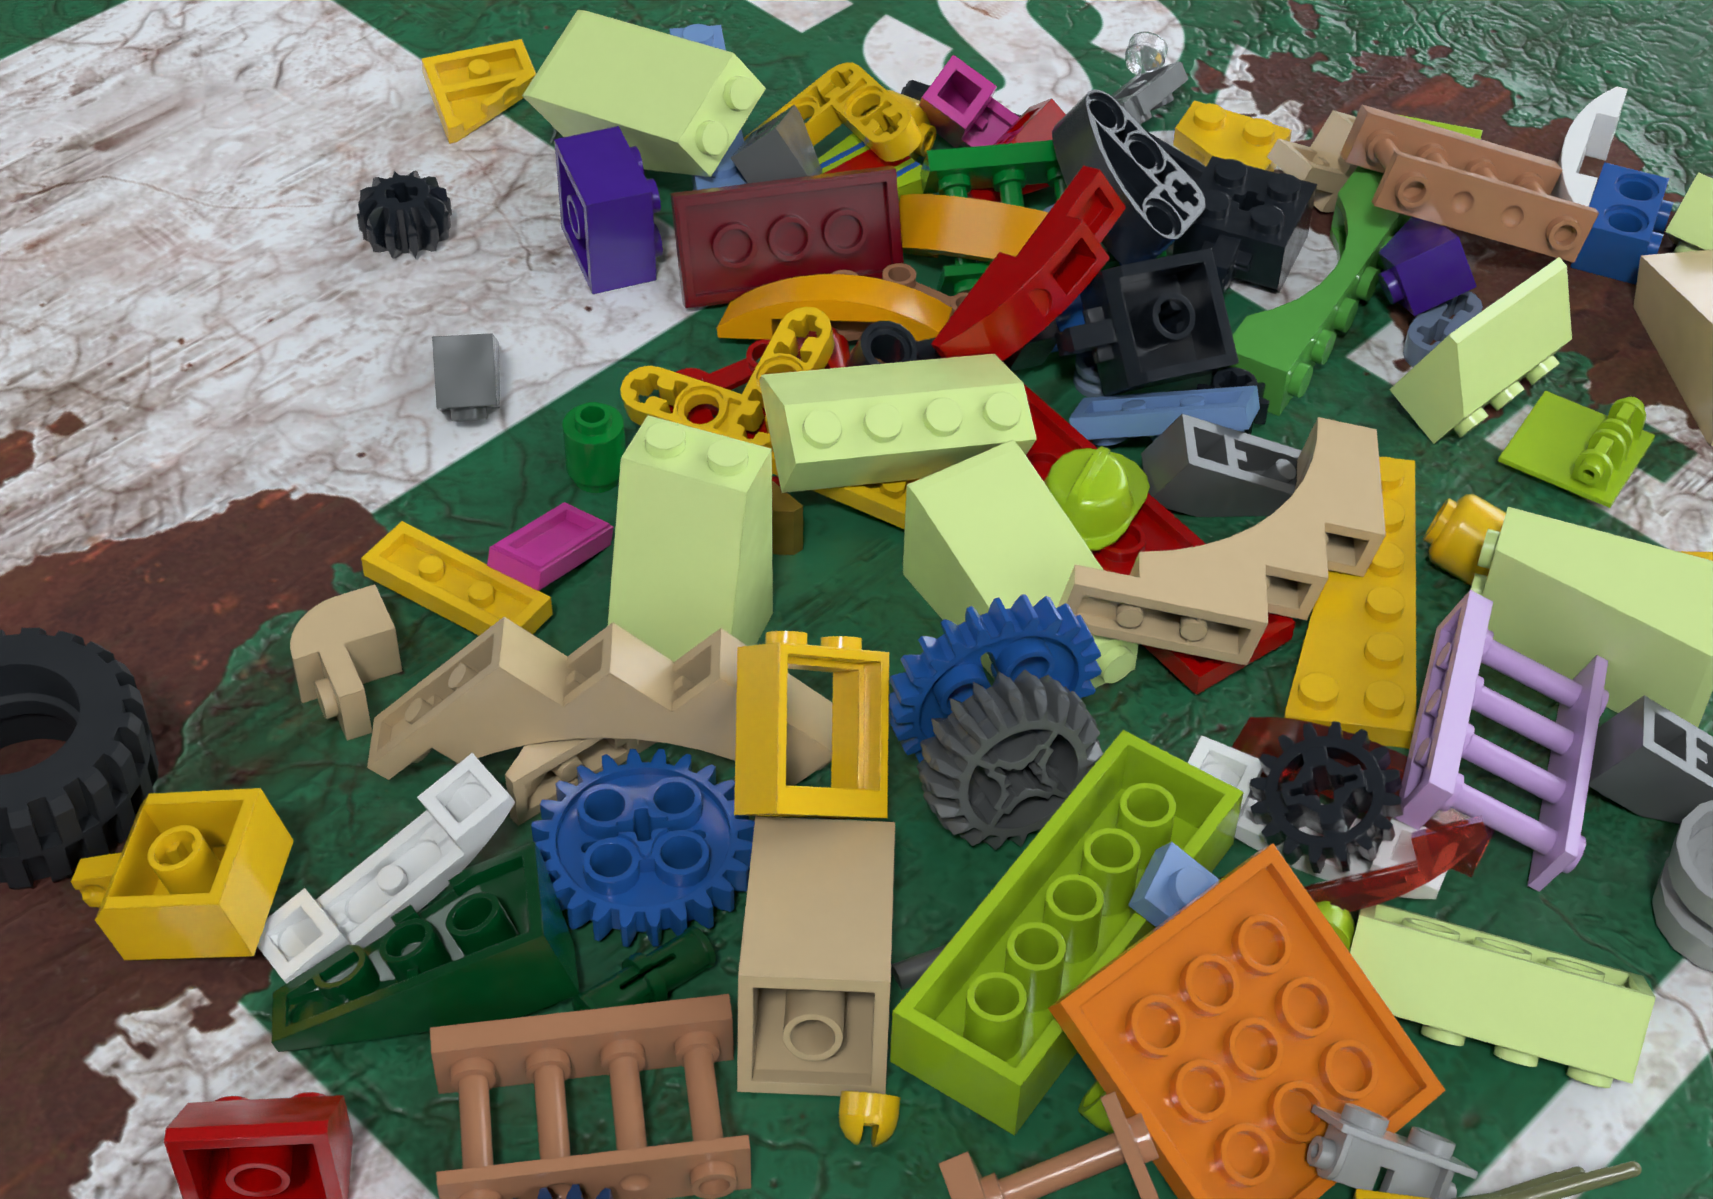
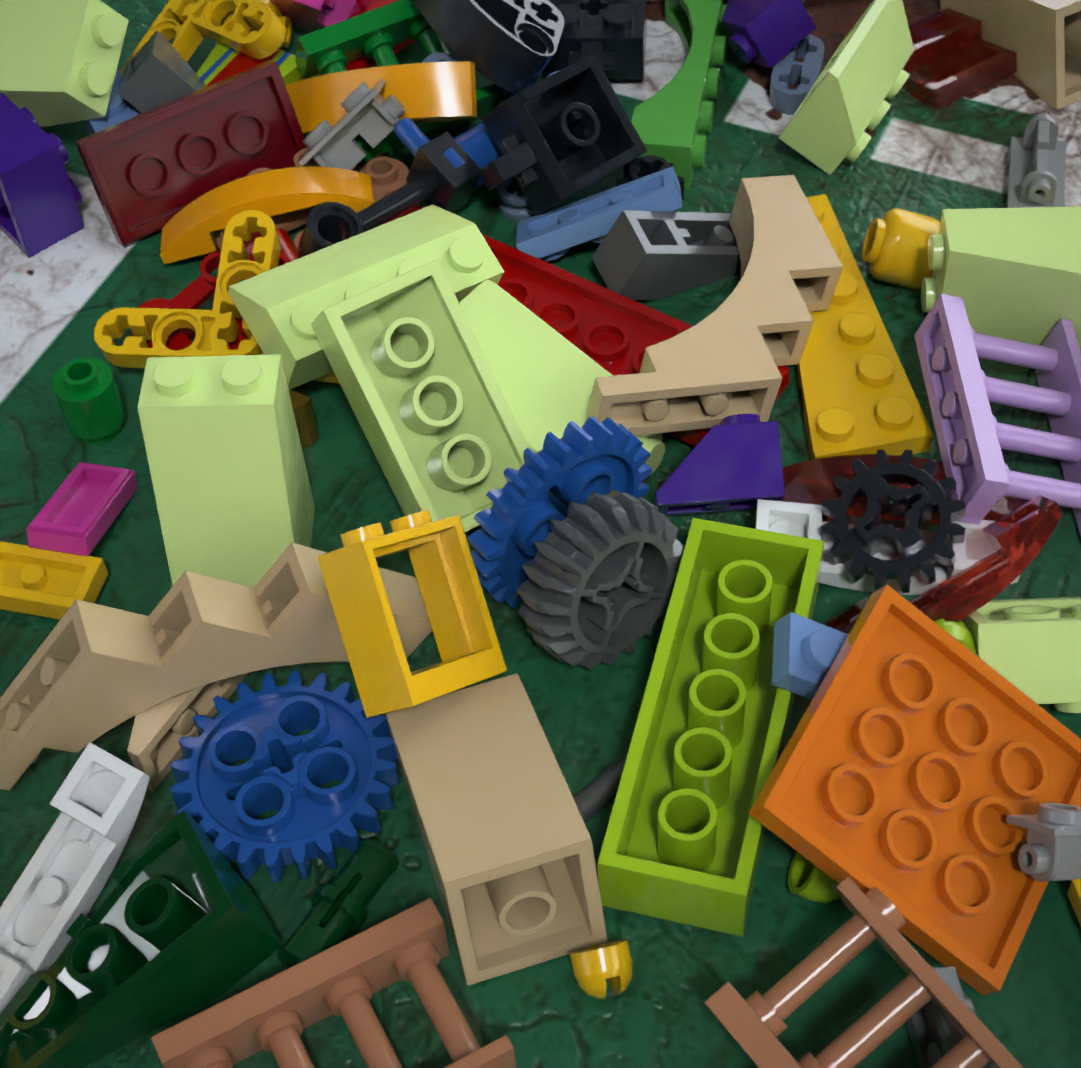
camera: 15 degrees left, 5 degrees up
red slope [931,165,1126,361] -> none
lime piece [1044,446,1150,551] -> none
lime hinge [1498,391,1655,508] -> none
none -> light grey hinge [299,78,406,170]
none -> yellowish green slope [311,258,529,532]
none -> dark purple slope [652,414,785,516]
none -> clear red slope [902,8,1017,109]
none -> light grey hinge [1007,113,1066,208]

